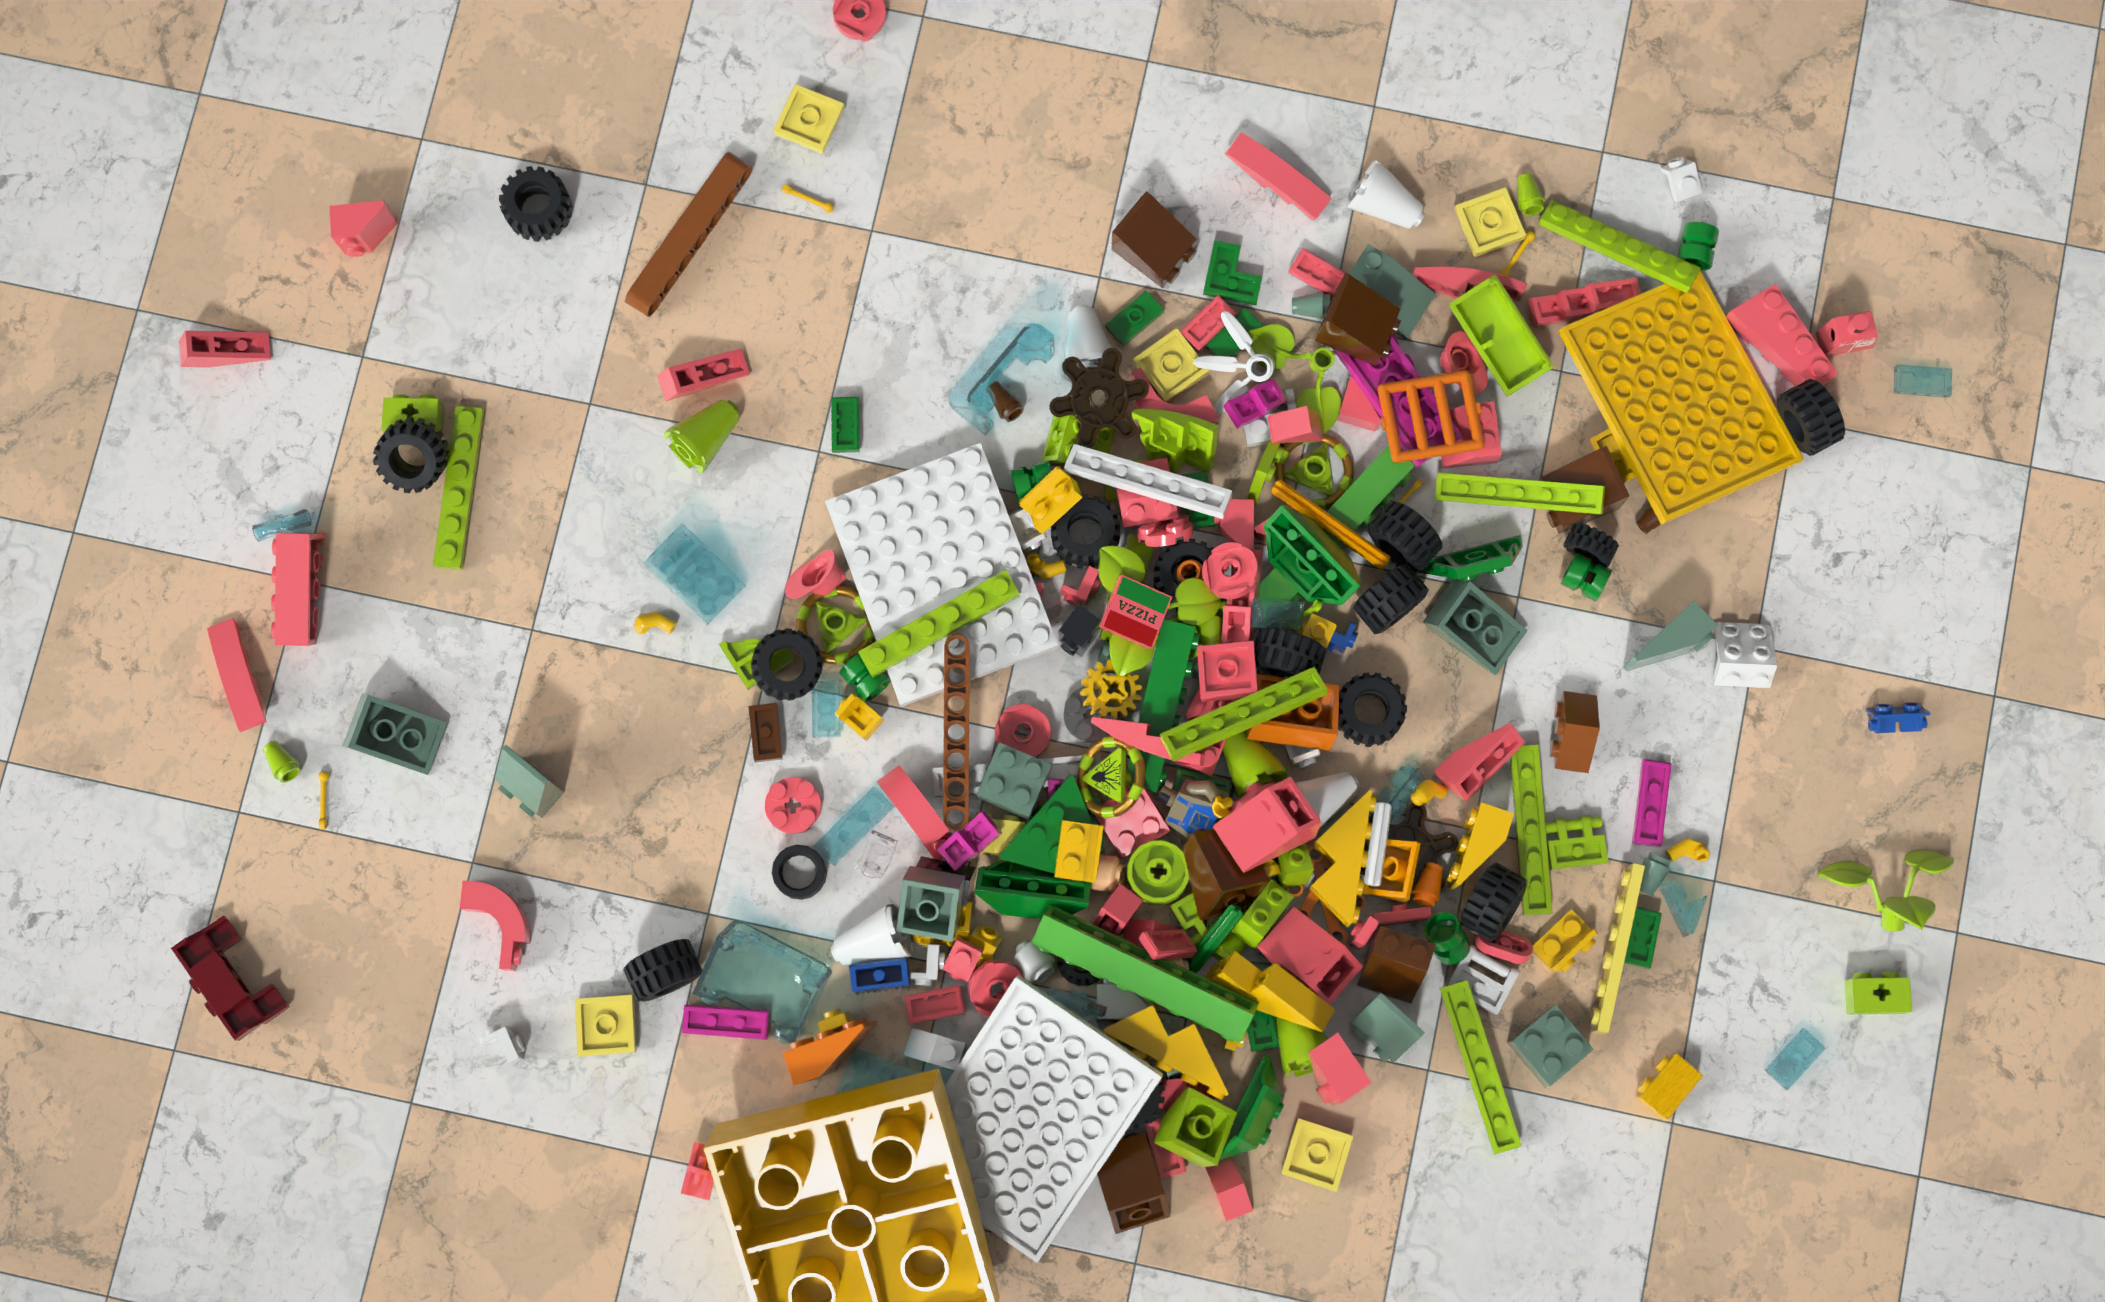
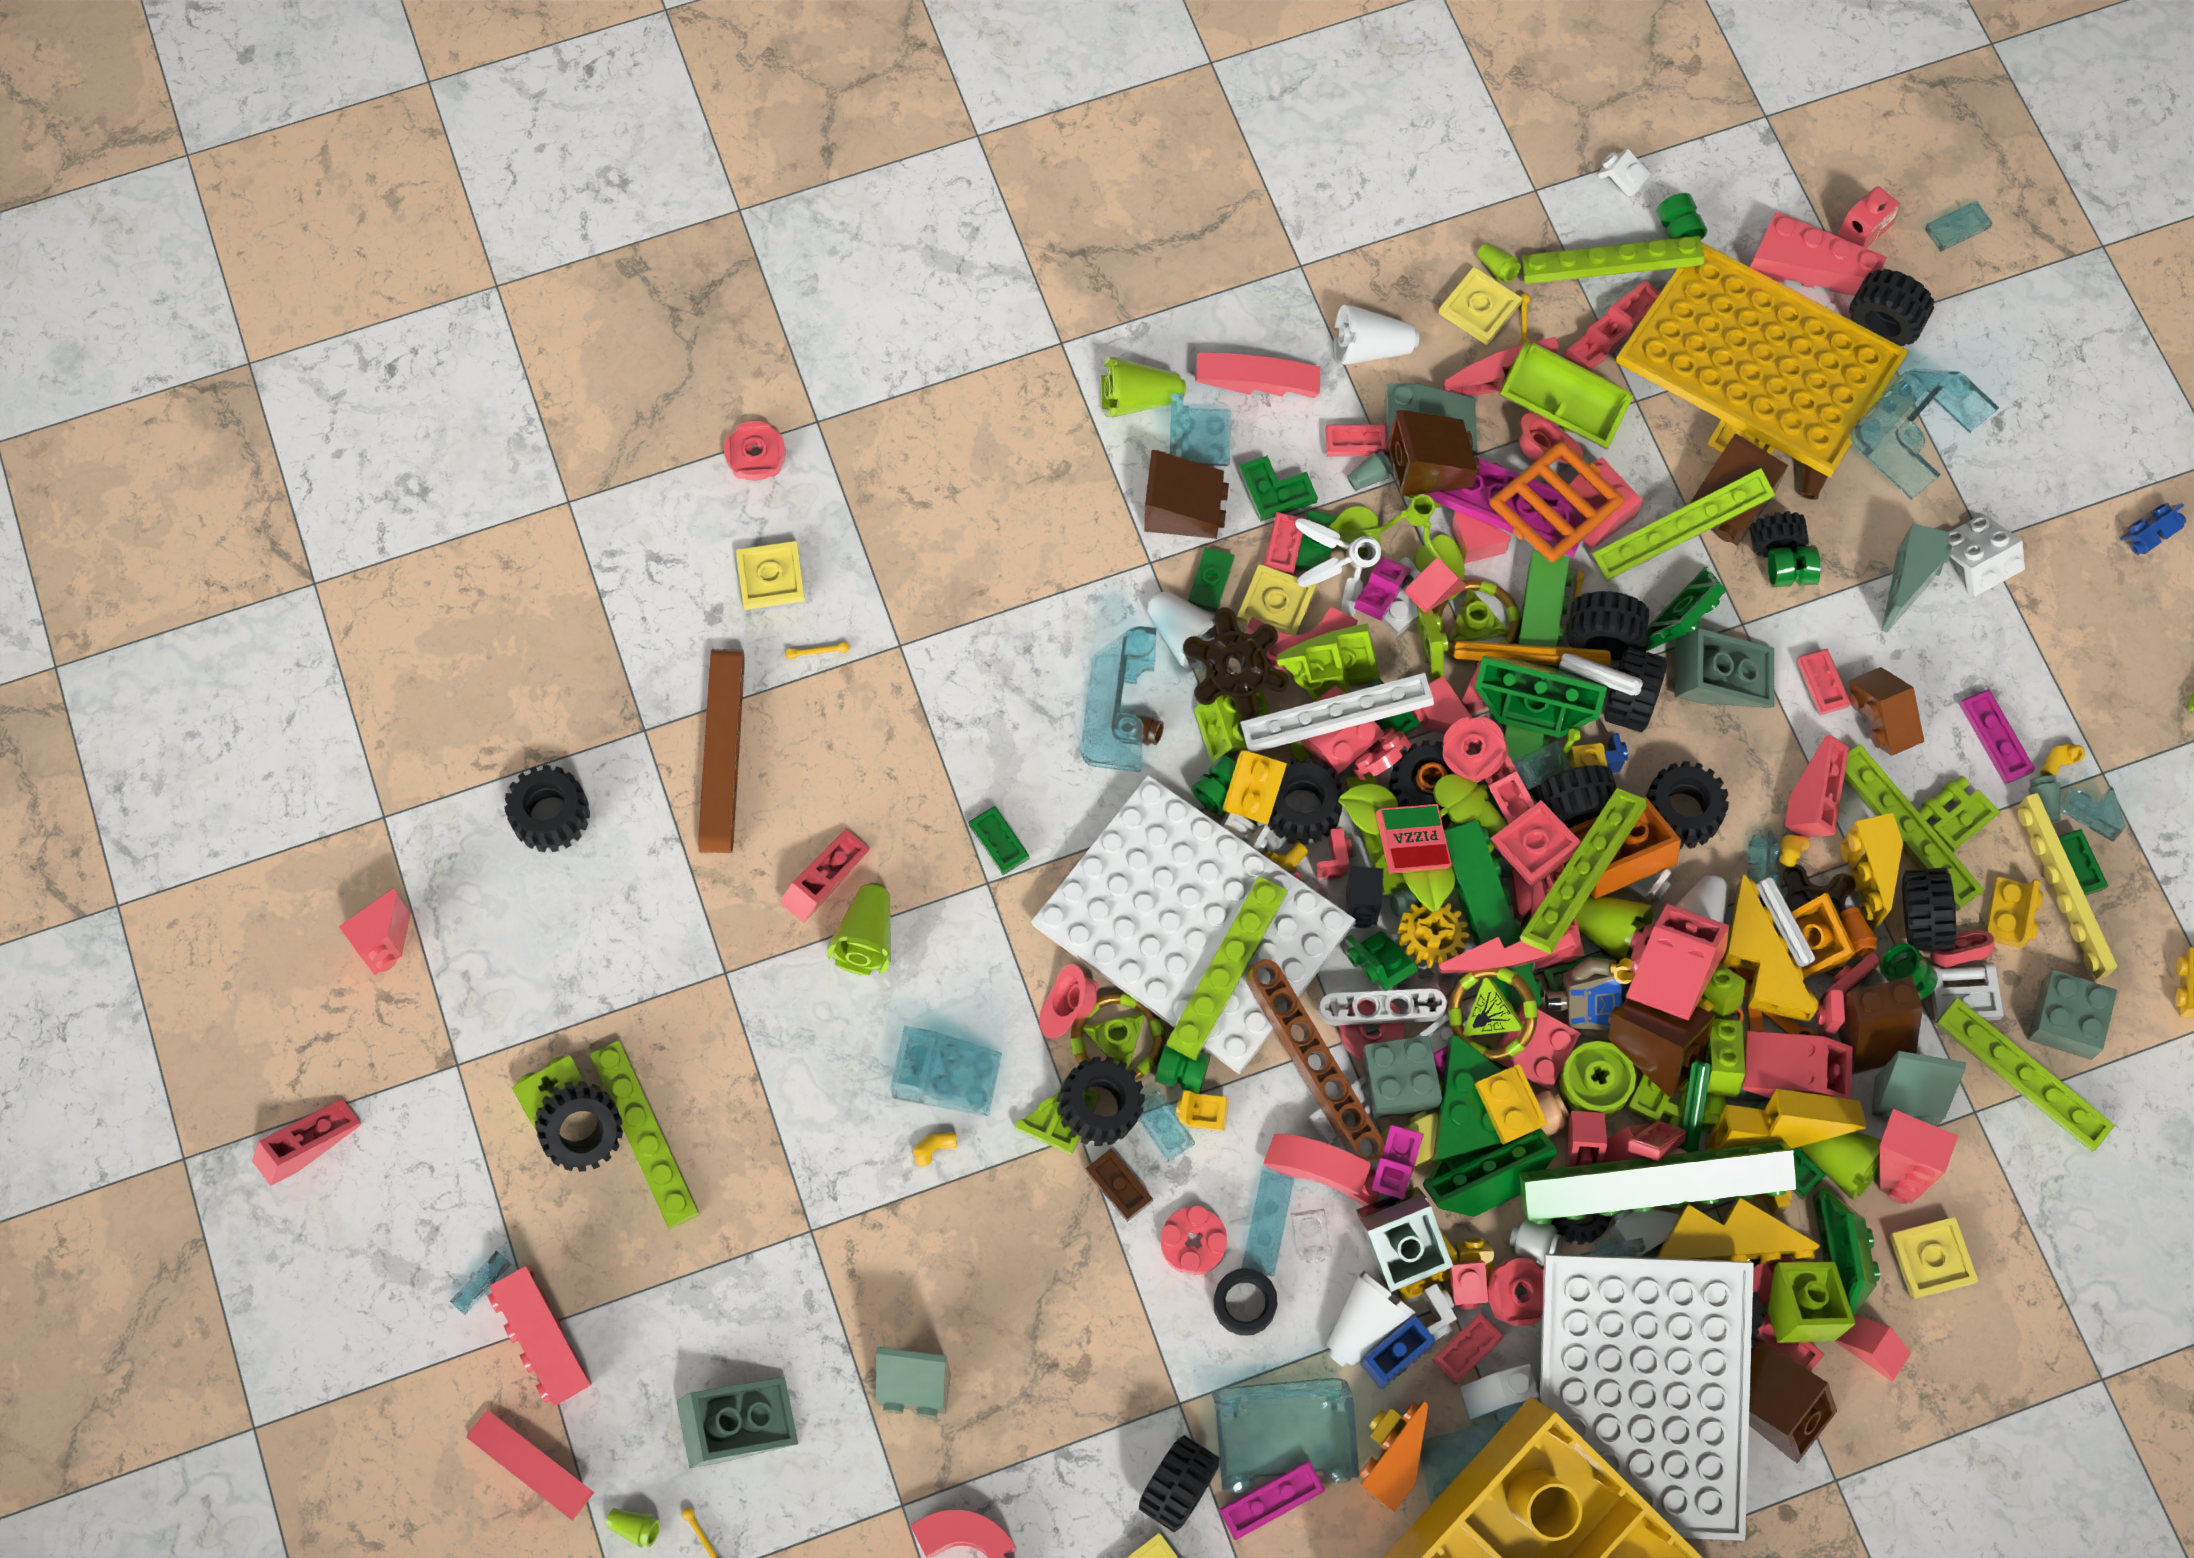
camera: 35 degrees left, 10 degrees down
none -> lime cone [1101,357,1186,418]
none -> clear light blue bracket [1170,394,1231,466]
none -> white beam [1319,988,1447,1026]
none -> green bracket [1345,931,1418,991]
none -> white axle [1559,653,1643,695]
none -> coral plate [1796,648,1851,716]
none -> clear light blue windscreen [1850,367,1999,500]

